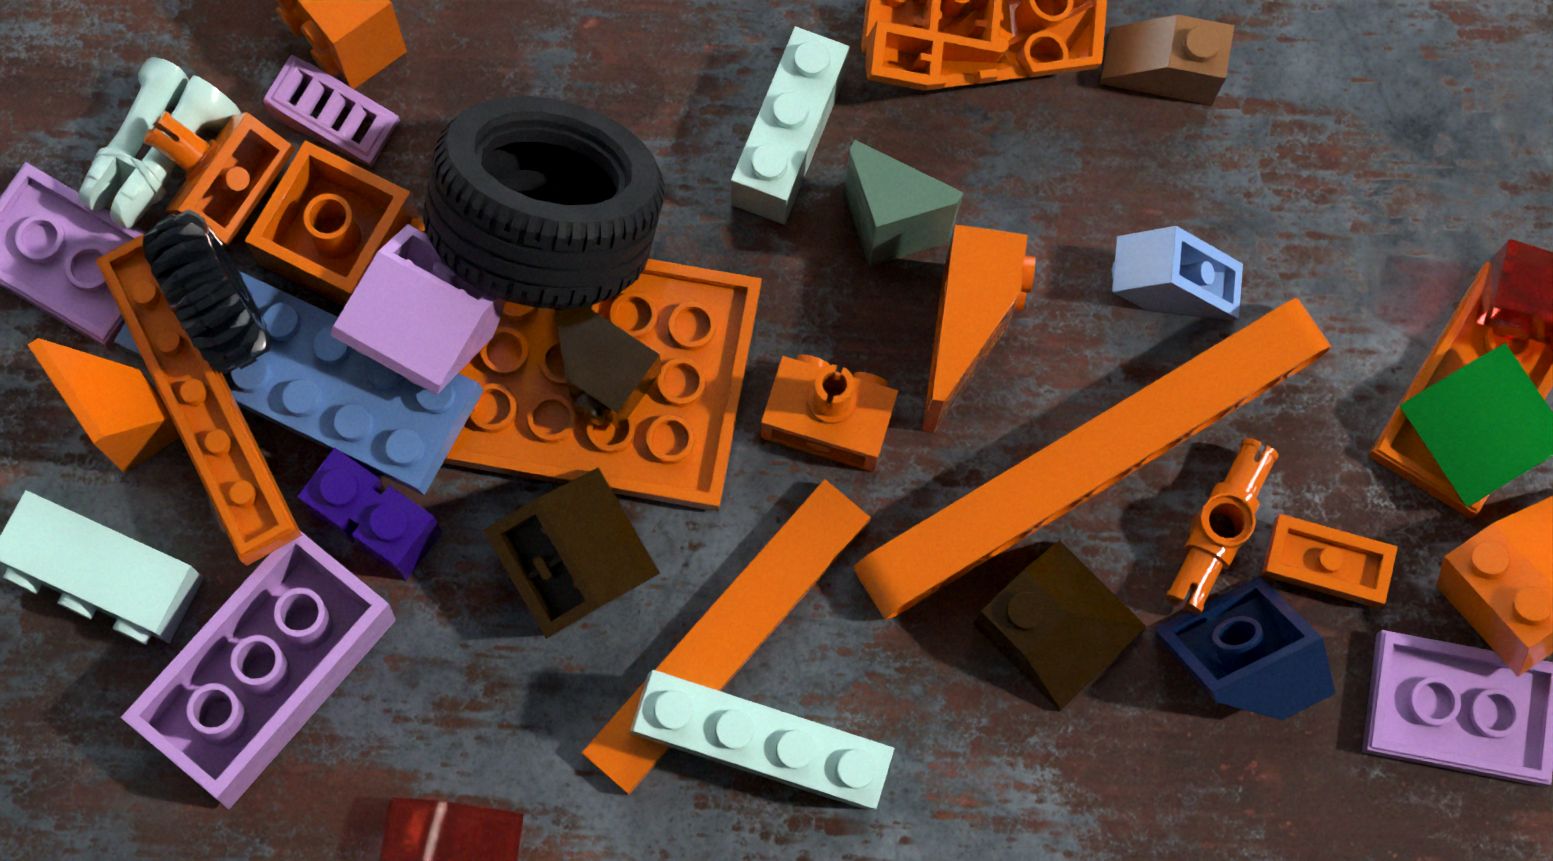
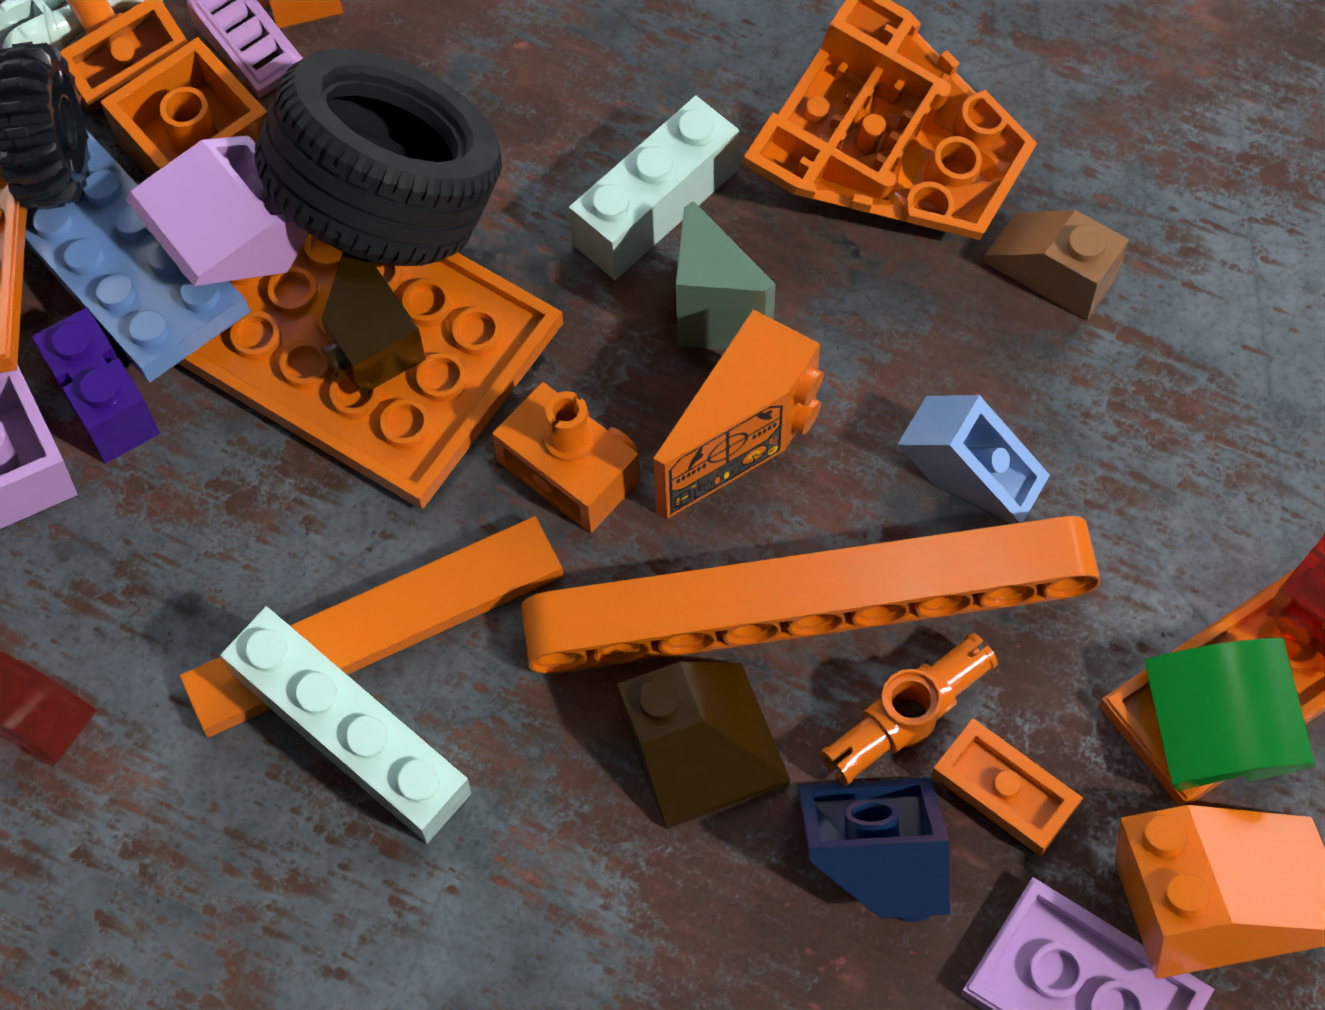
camera: 30 degrees right, 10 degrees down
dark brown slope [483,468,661,639] -> none

